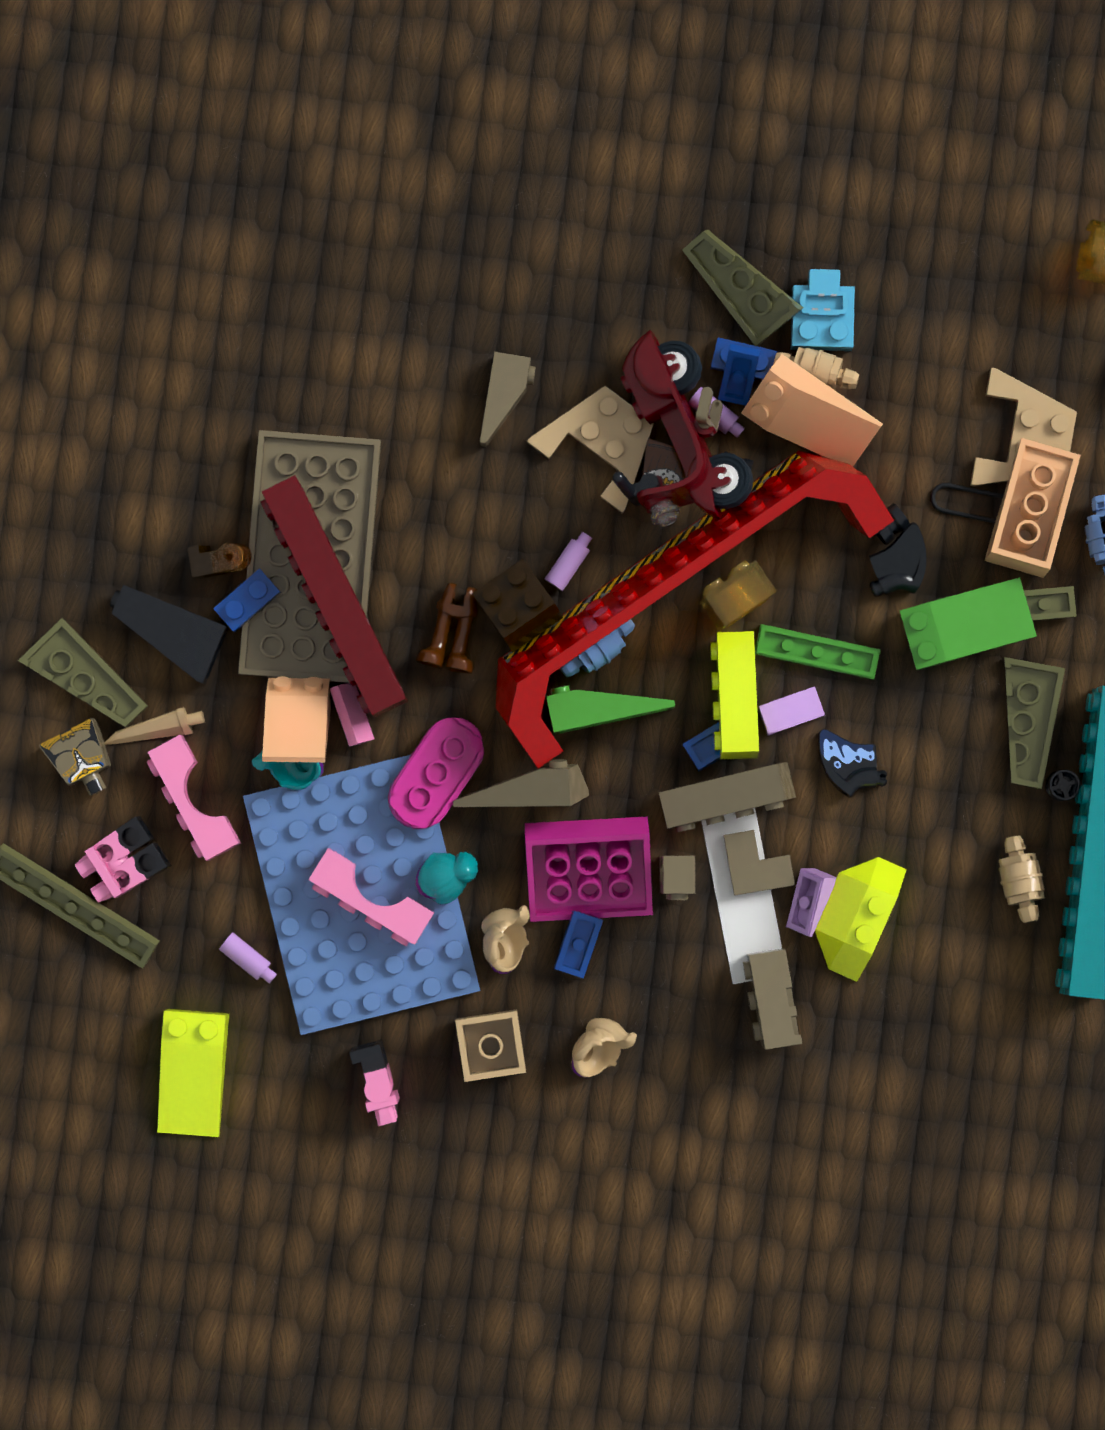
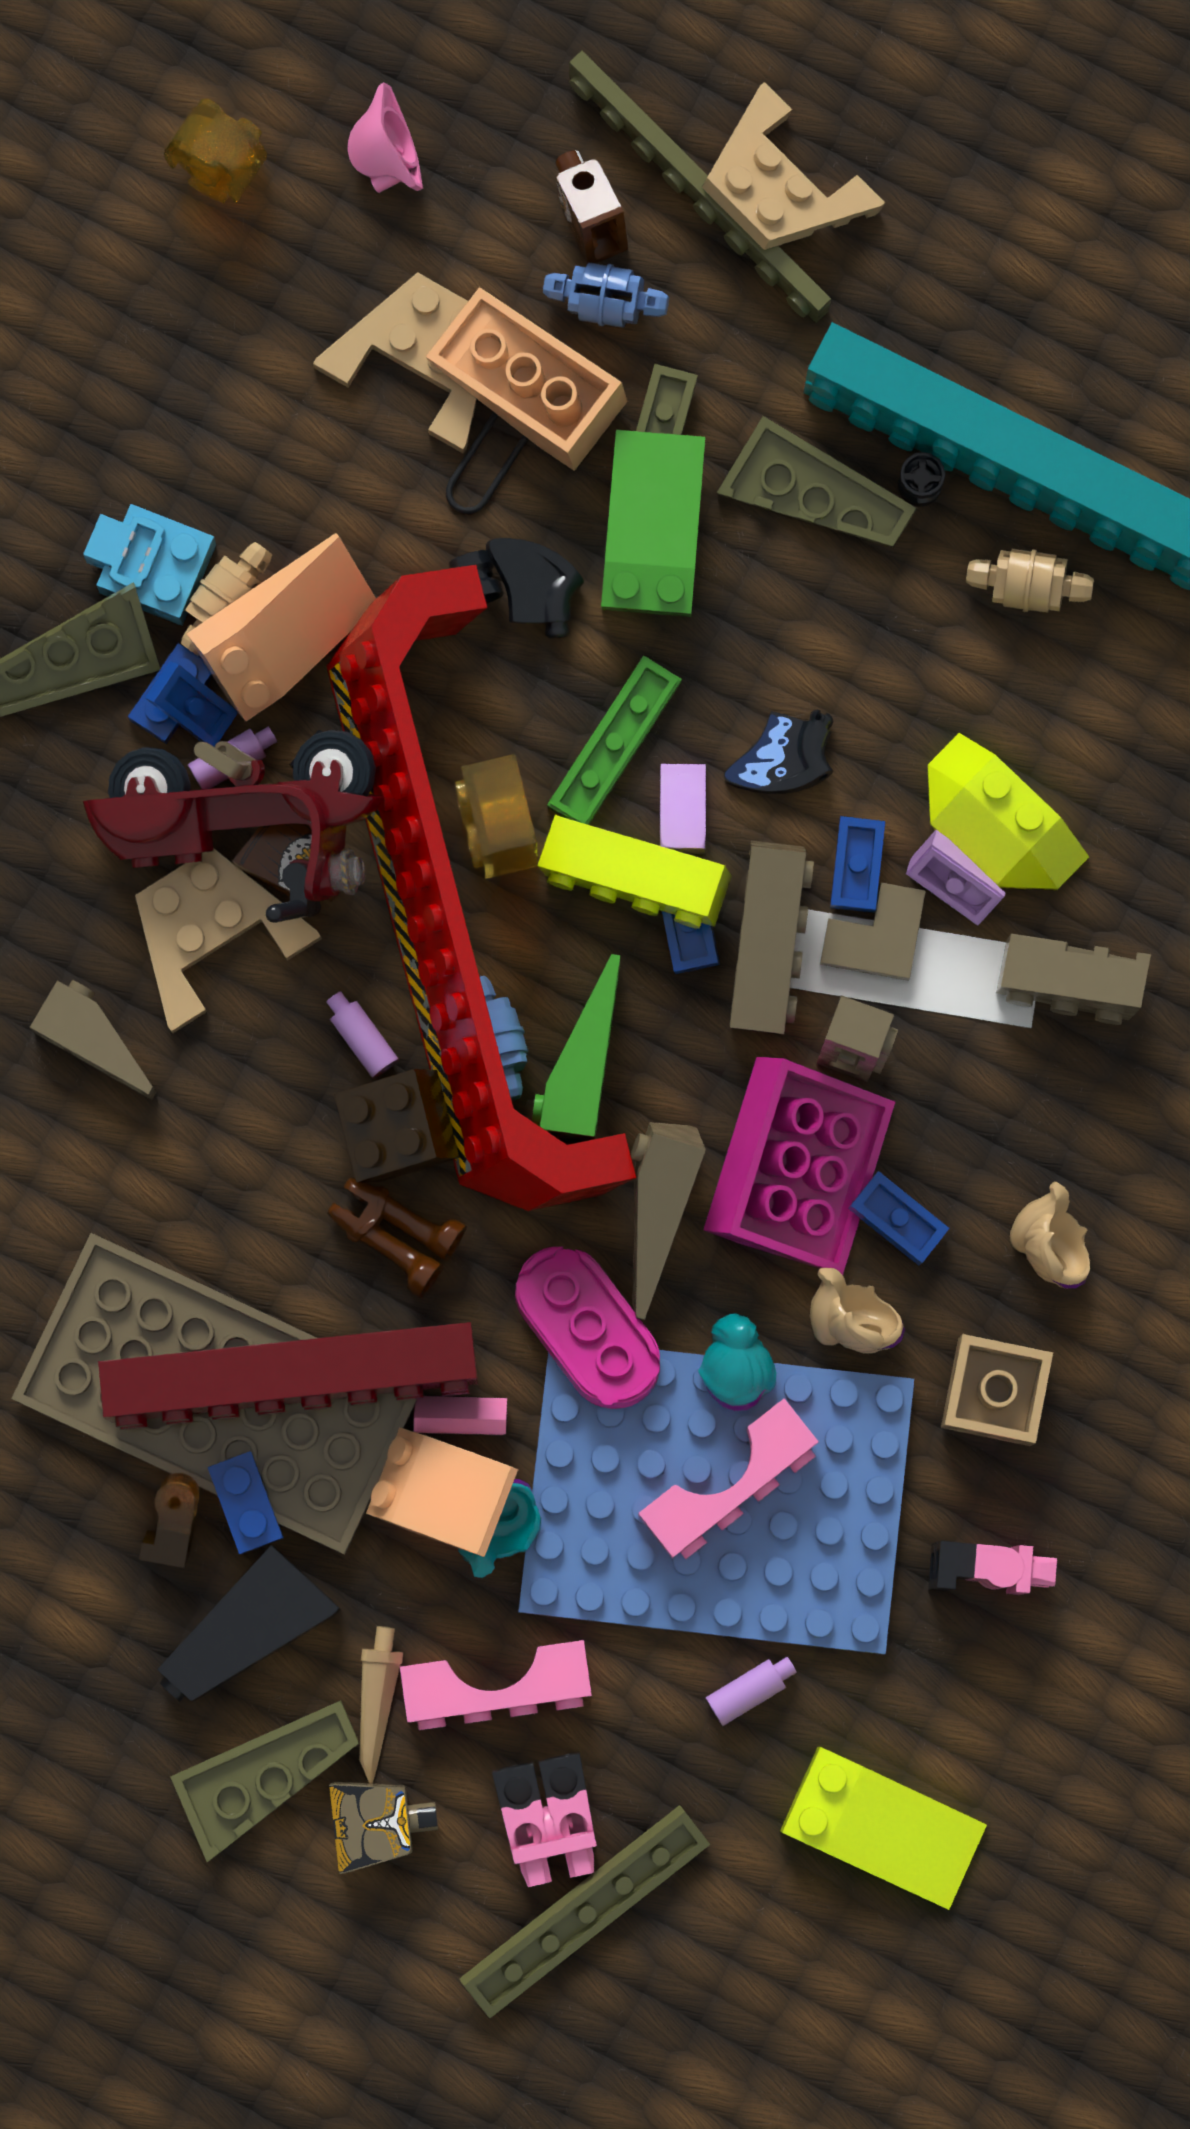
camera: 70 degrees left, 5 degrees down
none -> blue plate [830,816,885,913]

